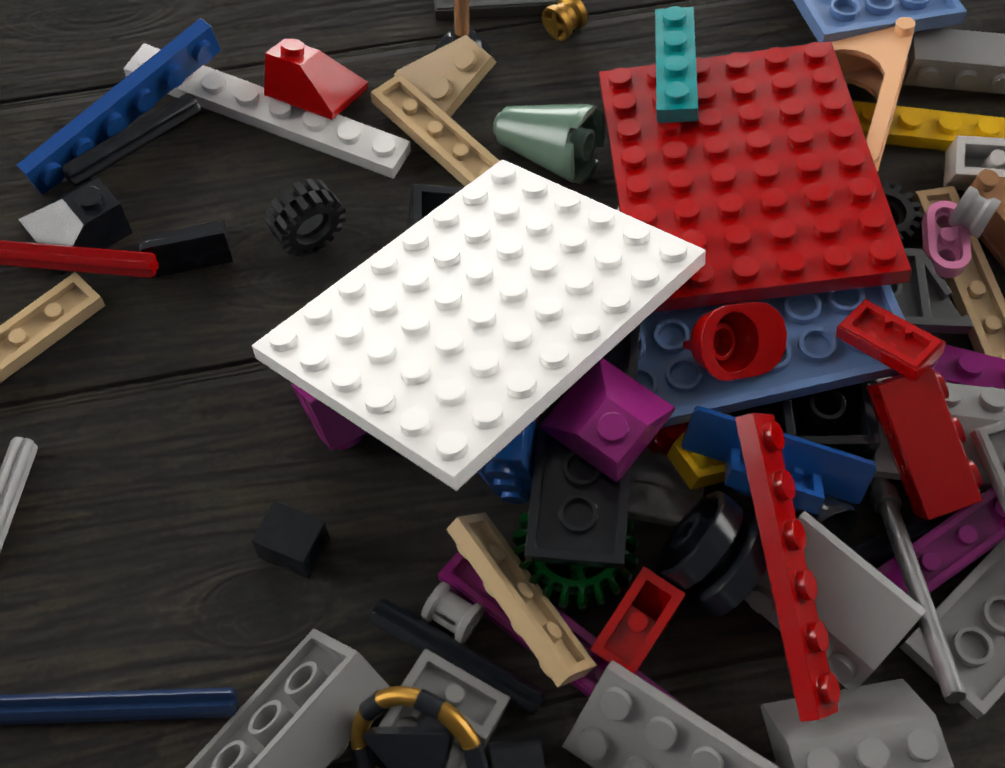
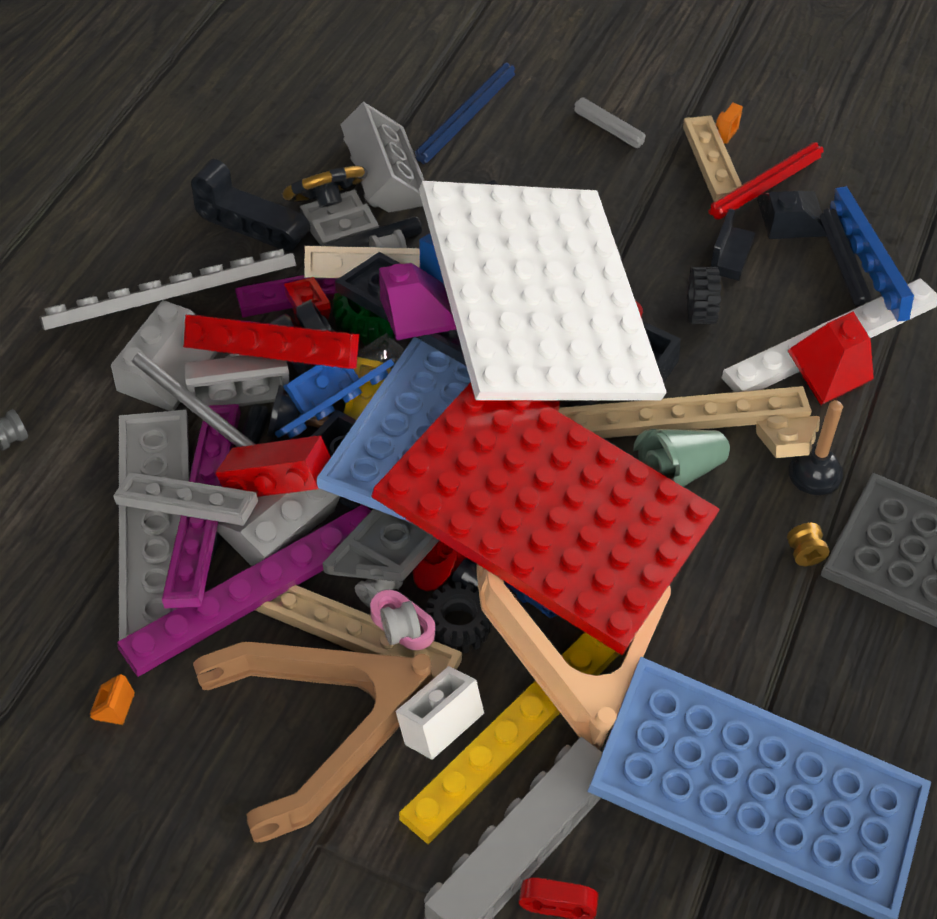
camera: 125 degrees right, 10 degrees down
teal plate [655,6,698,123] -> none
red piece [683,302,787,381] -> none
red plate [836,299,946,382] -> none

